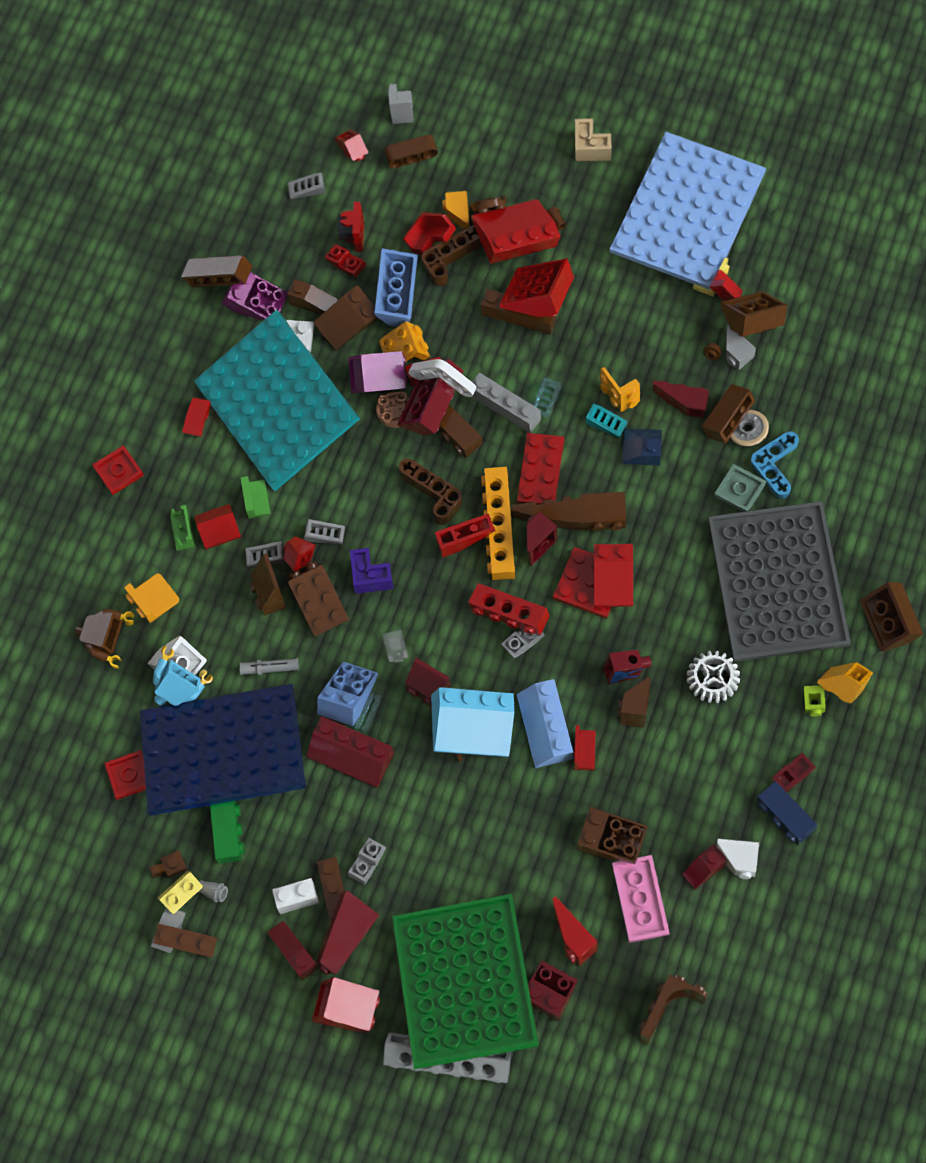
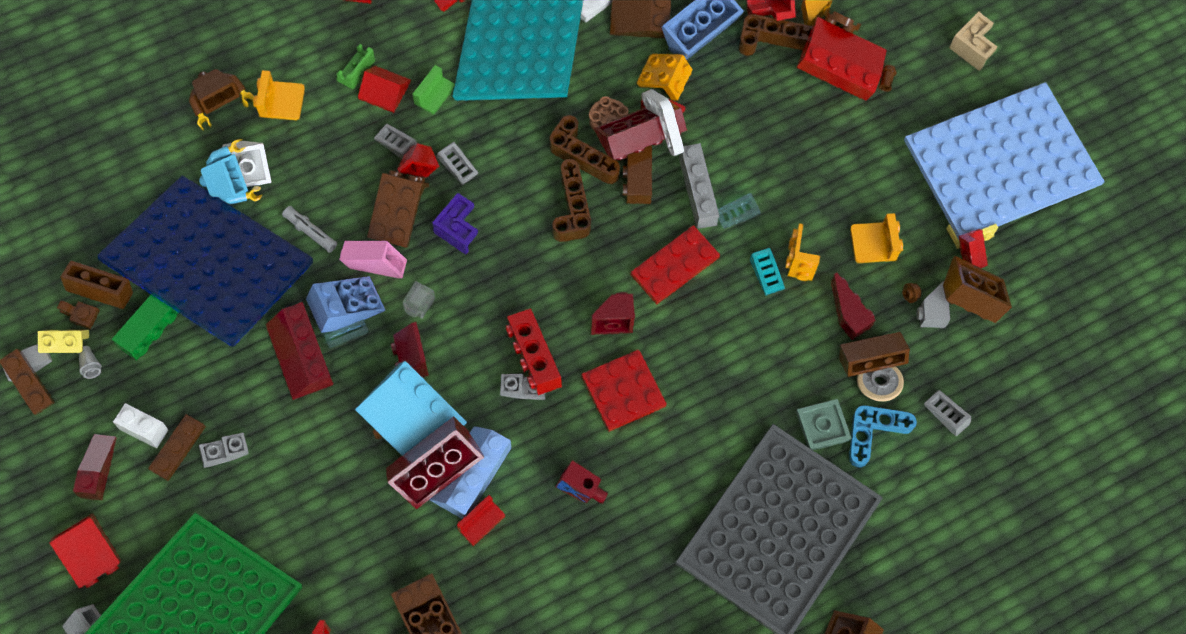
camera: 30 degrees right, 0 degrees up
red tile [104,750,154,800] -> none
reddish brown slope [249,553,286,615] -> none
dark red slope [316,890,379,975] -> none
slope [348,351,407,394] -> none
red slope [435,513,495,558] -> none
reddish brown brick [481,289,557,335] -> none
light orange brick [481,467,515,580] -> none
red slope [499,258,574,317] -> none
reddish brown wedge [510,492,626,531] -> none
red slope [594,544,633,607] -> none
reddish brown slope [618,678,651,728] -> none
dark blue slope [622,428,662,466] -> none
white gear [687,651,740,703] -> none
none -> reddish brown brick [60,261,133,309]
none -> bright pink slope [339,241,407,278]
none -> dark red slope [386,416,484,509]
none -> reddish brown beam [550,115,620,184]
none -> light orange bracket [850,213,903,263]
none -> light grey slope [924,390,971,436]

